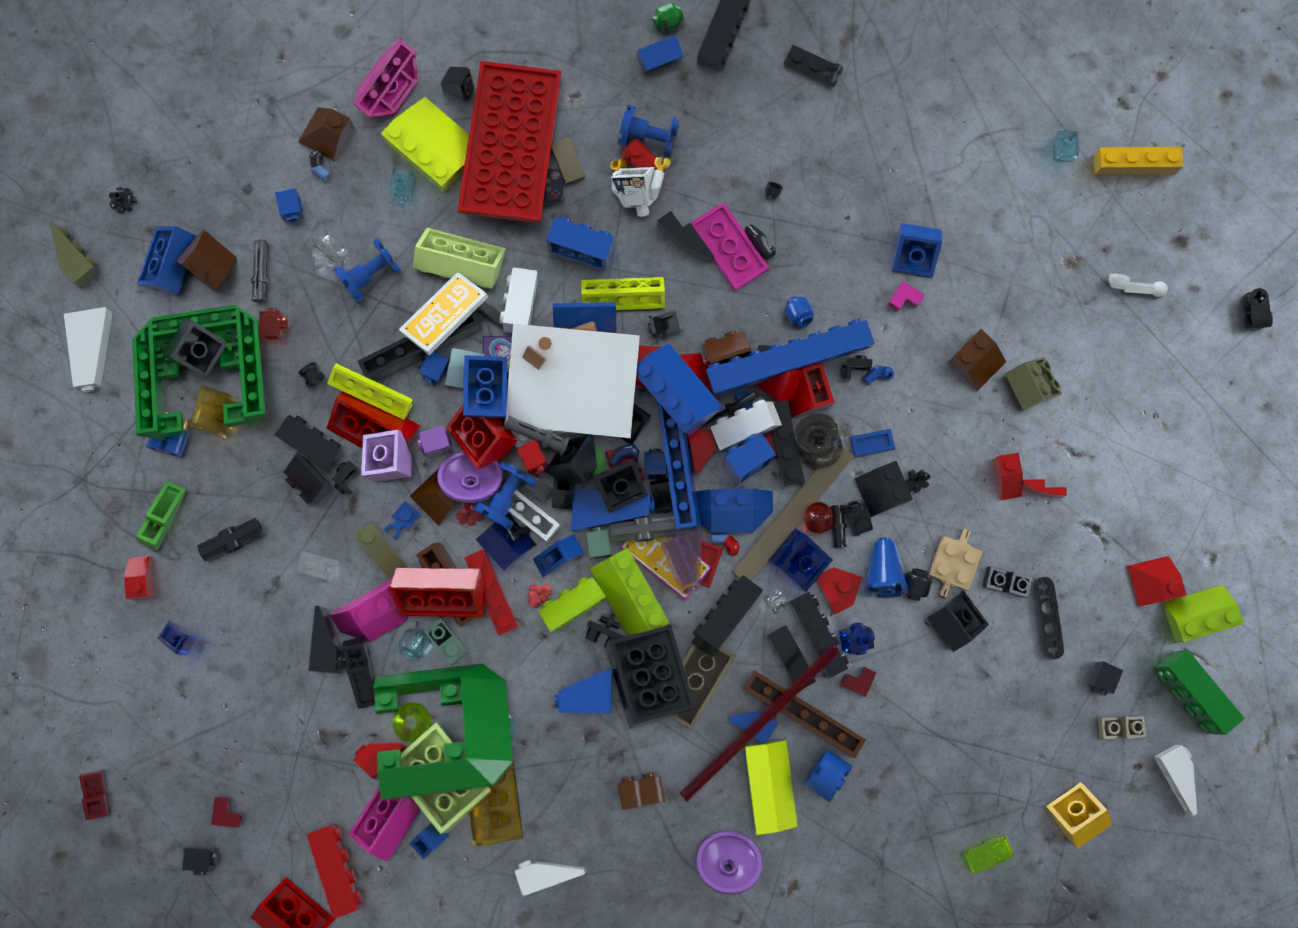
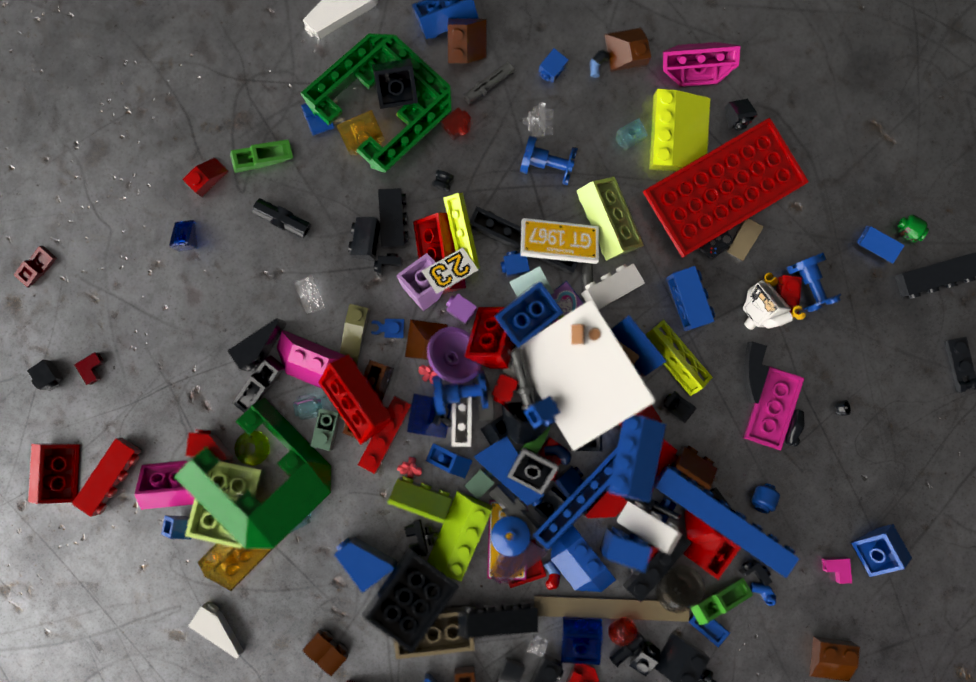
camera: 55 degrees right, 5 degrees up
none -> sticker [422,248,478,294]
none -> blue dish [491,516,530,557]
none -> blue brick [524,396,561,429]
none -> bright green slope [690,578,753,625]

